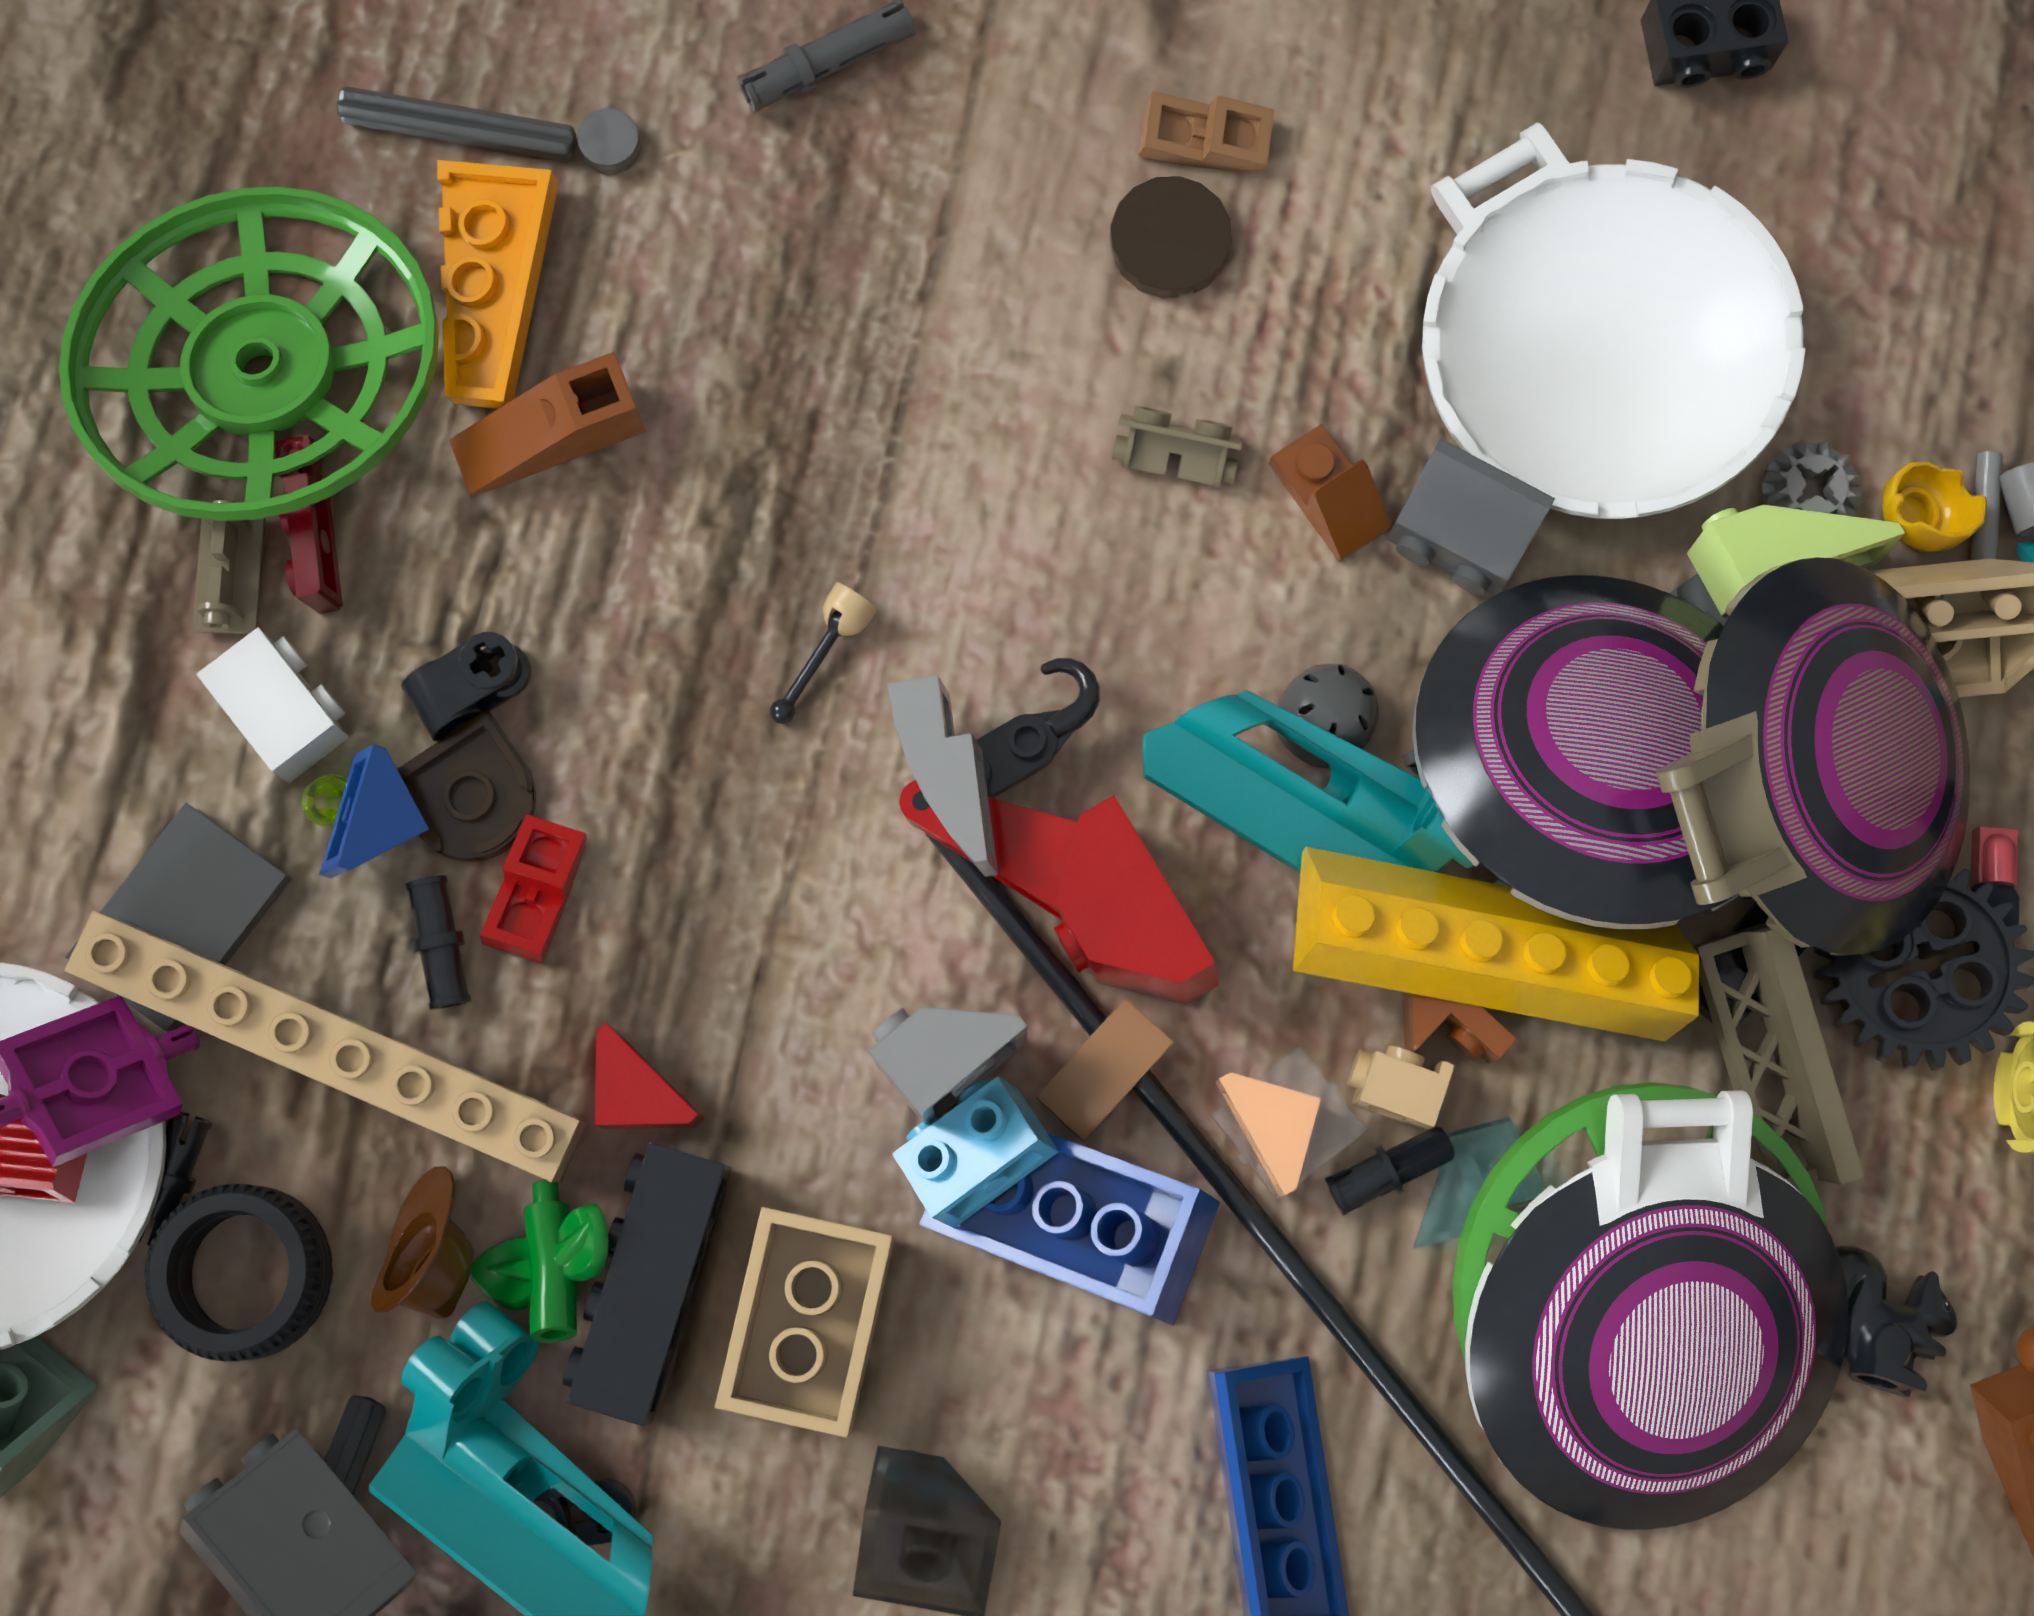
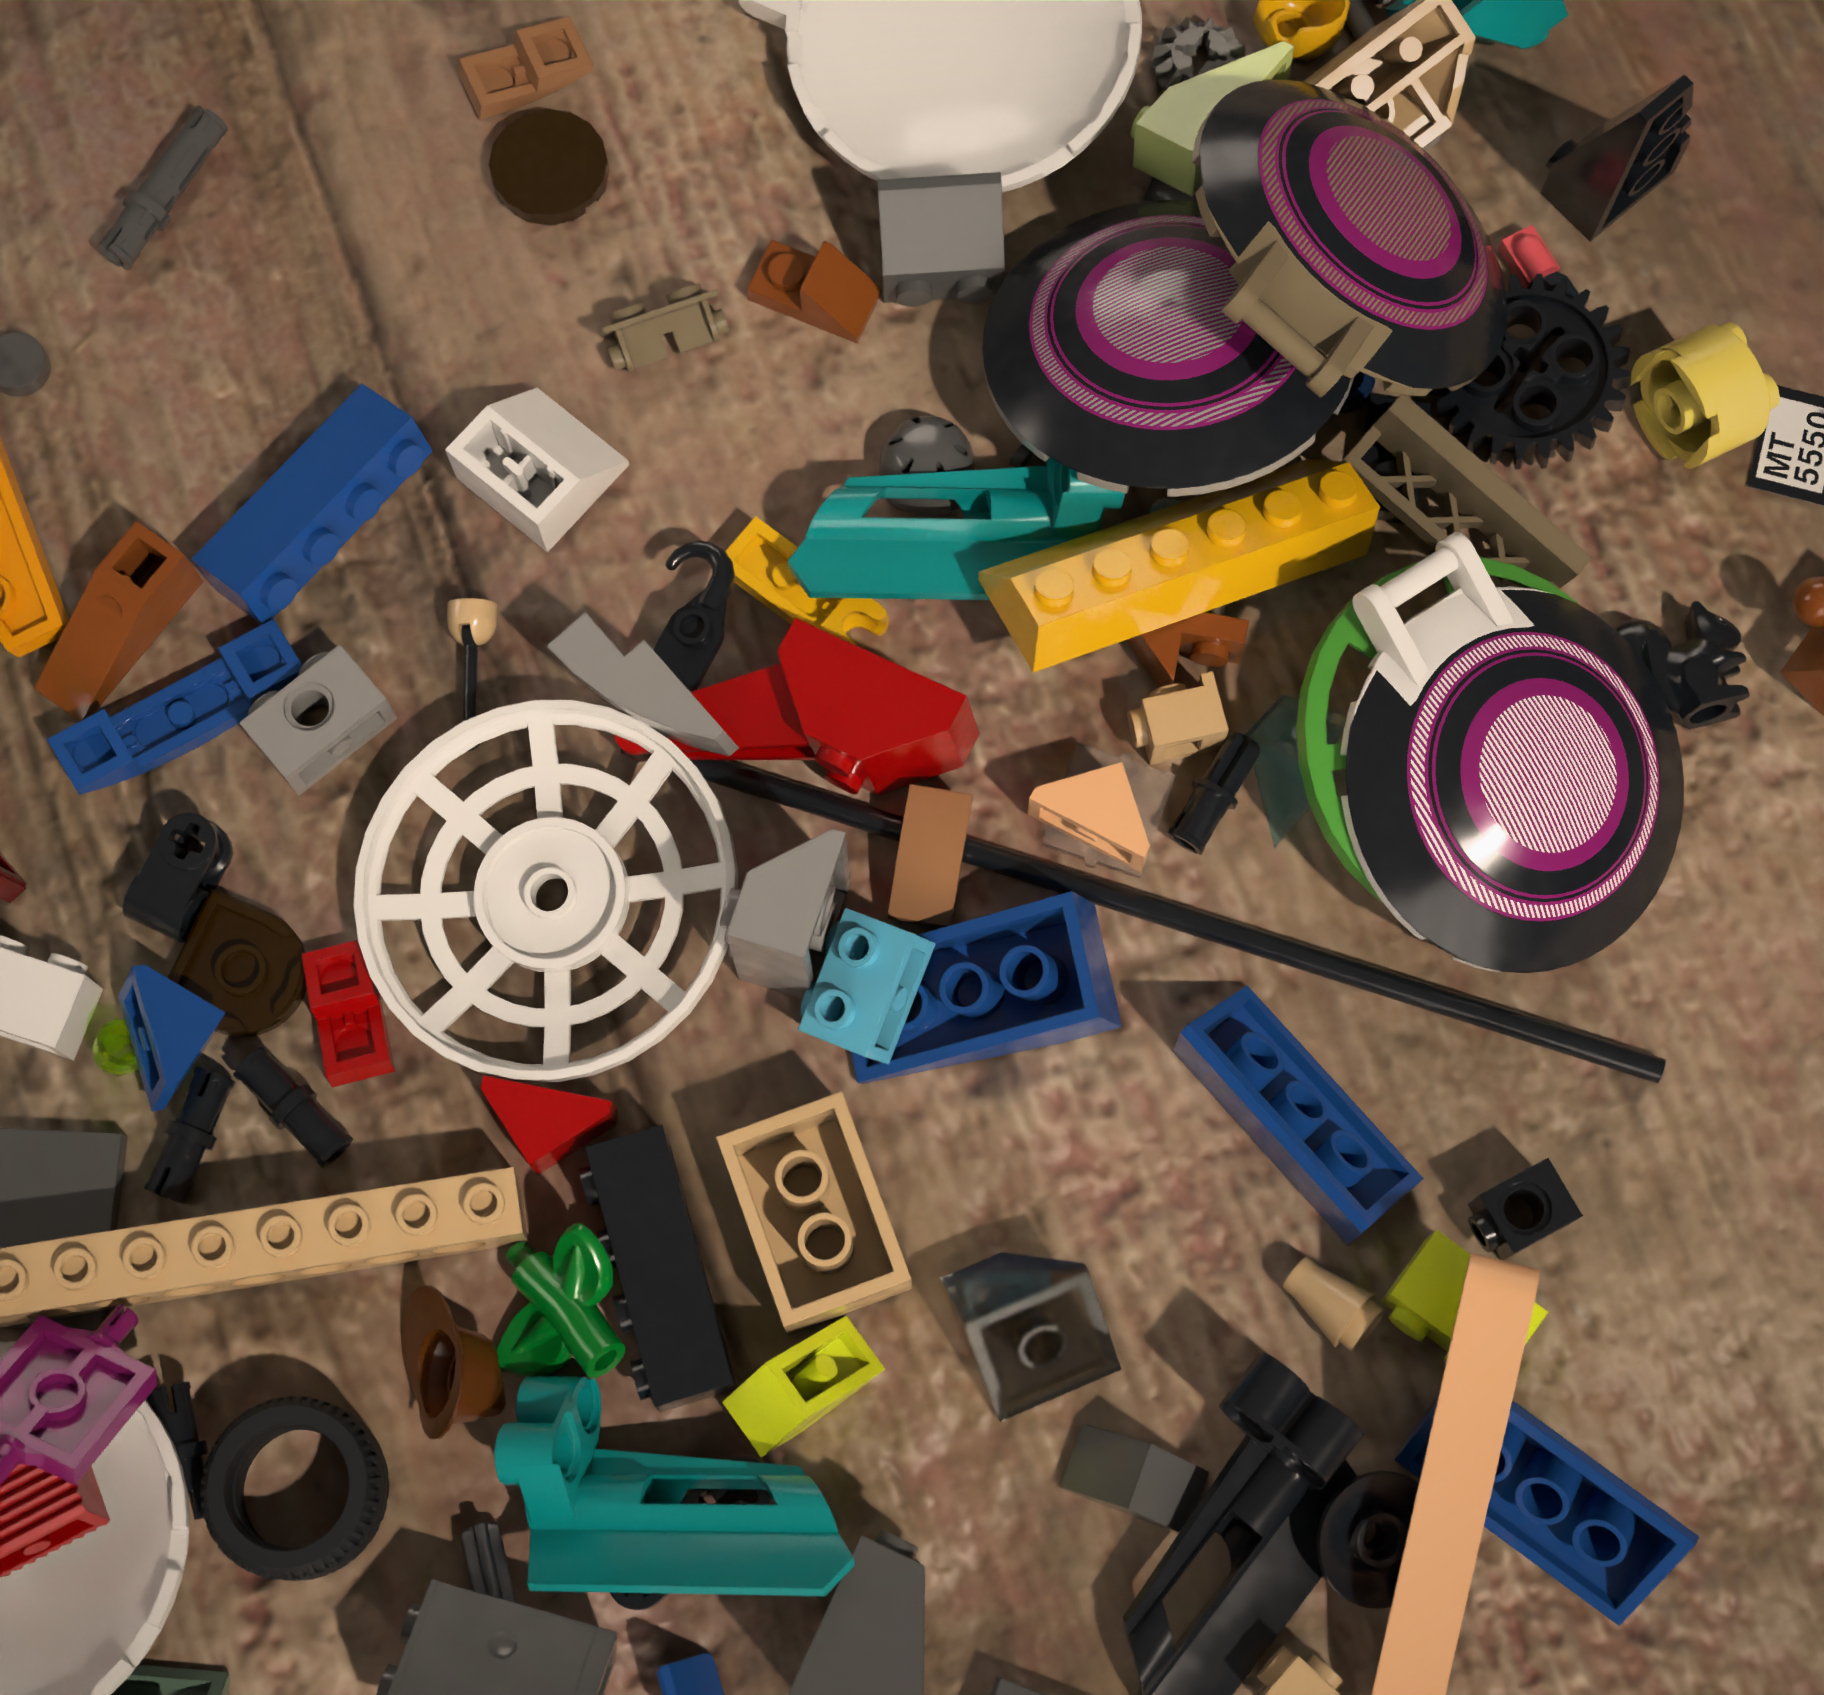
camera: 30 degrees left, 5 degrees down
none -> blue slope [47,619,303,795]
none -> black pin [144,1067,236,1204]
none -> blue brick [192,383,433,625]
none -> light grey brick [239,644,397,796]
none -> white dish [353,700,739,1083]
none -> white slope [445,388,629,552]
none -> neon yellow slope [722,1315,885,1457]
none -> yellow plate [726,516,889,645]

